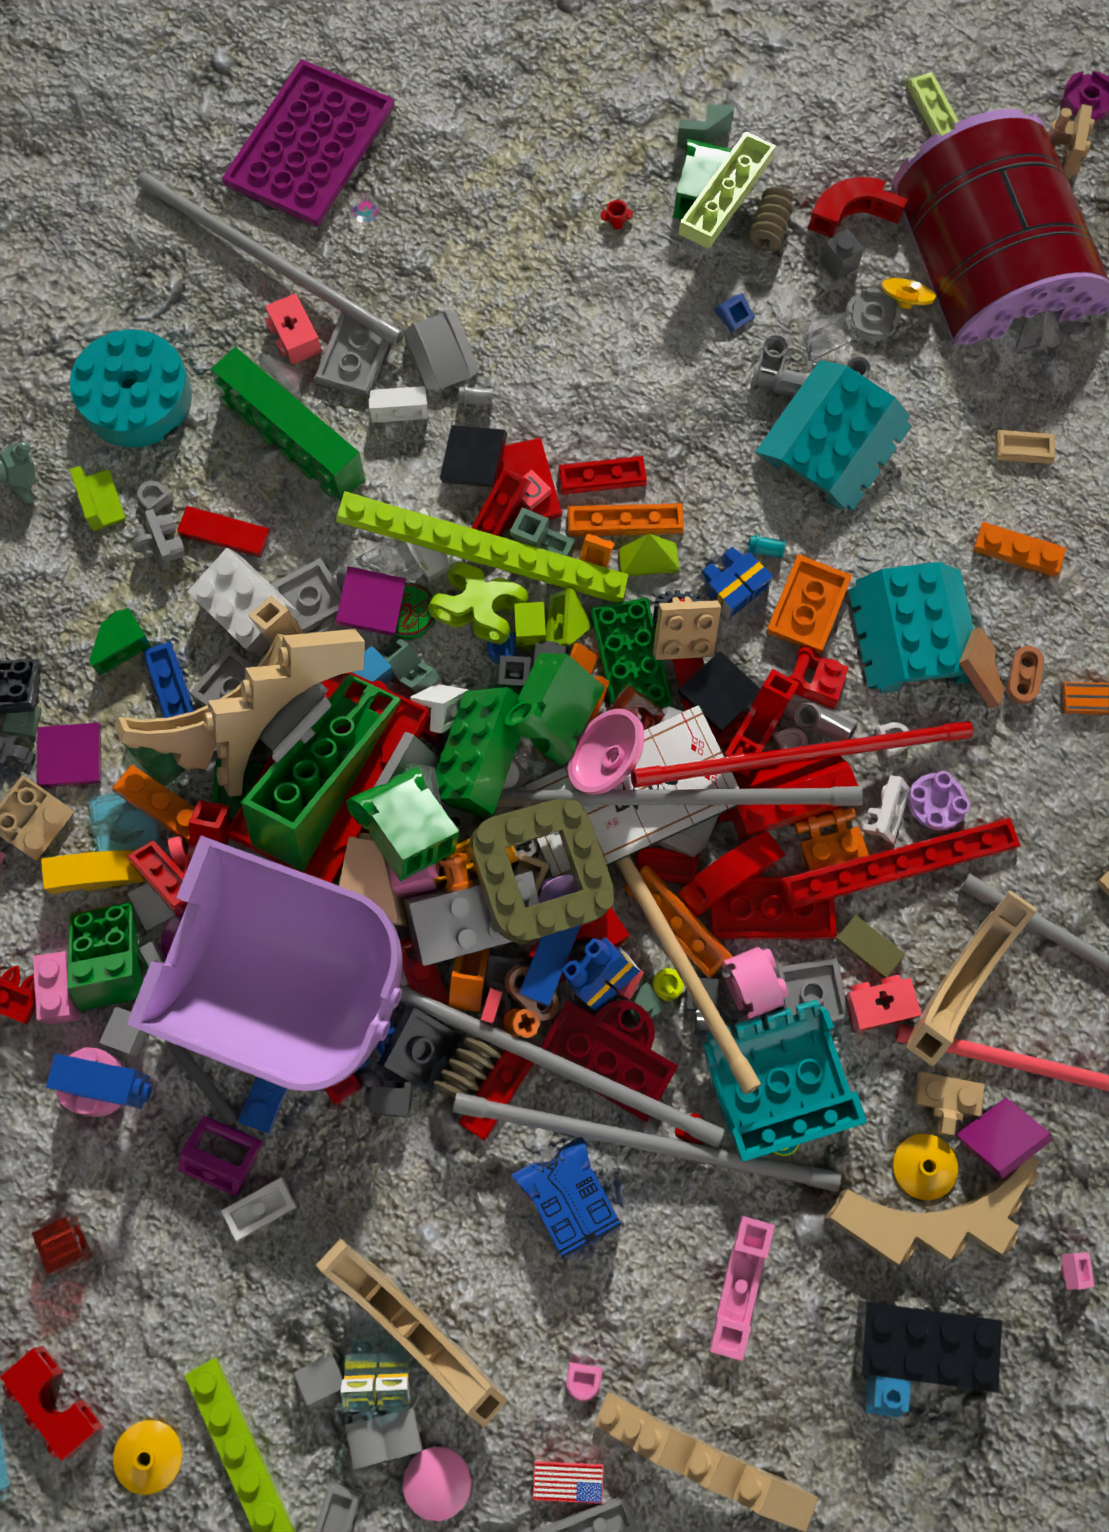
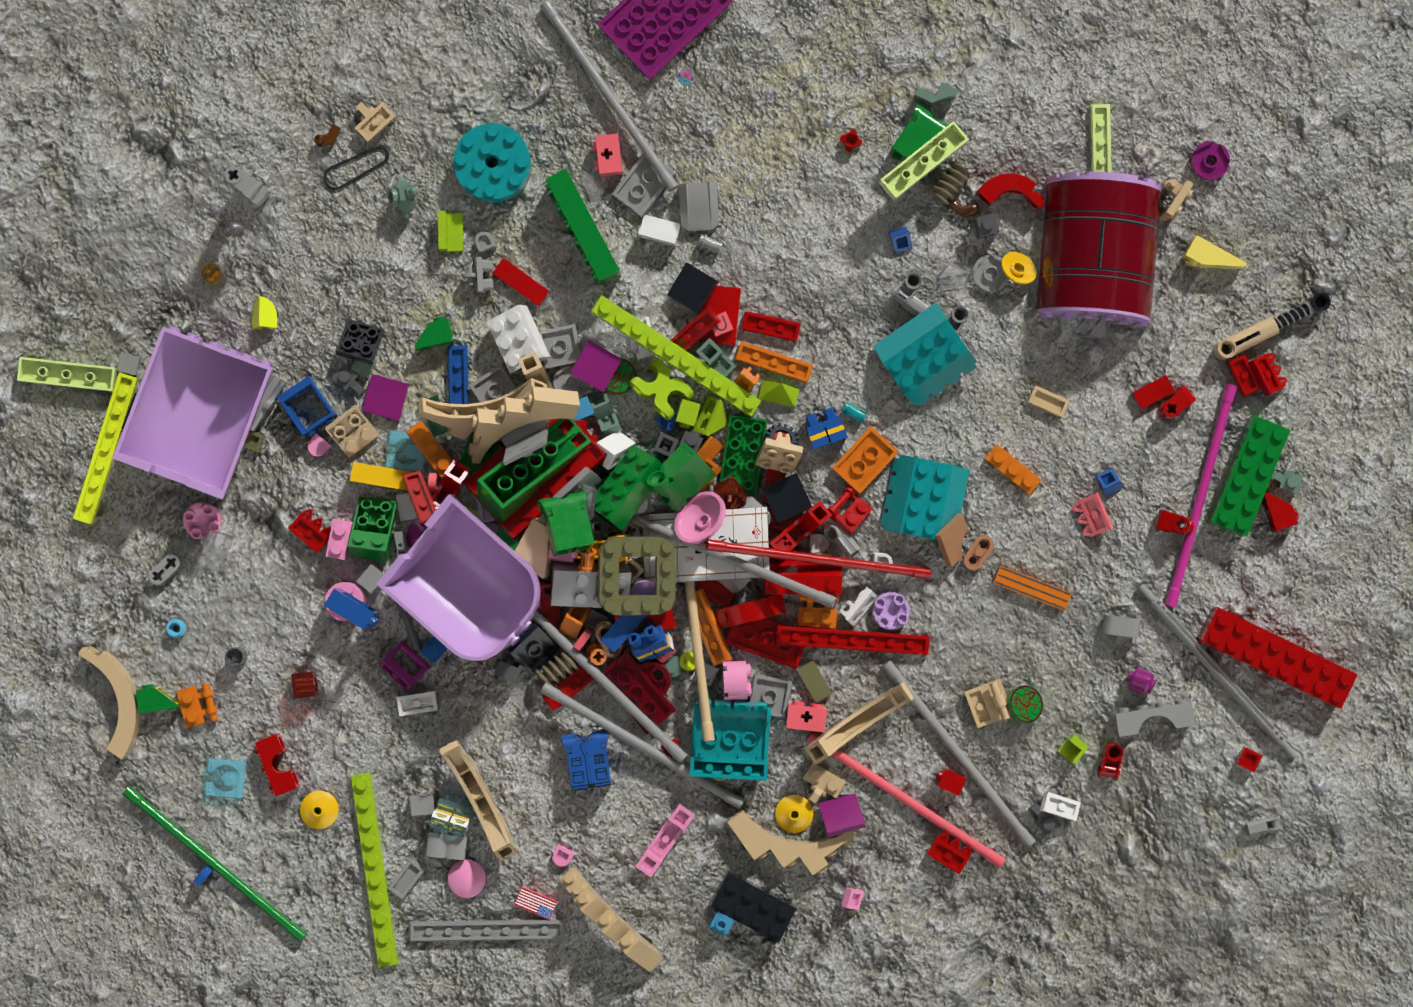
camera: 20 degrees right, 15 degrees up
none -> reddish brown arm [950,200,980,218]

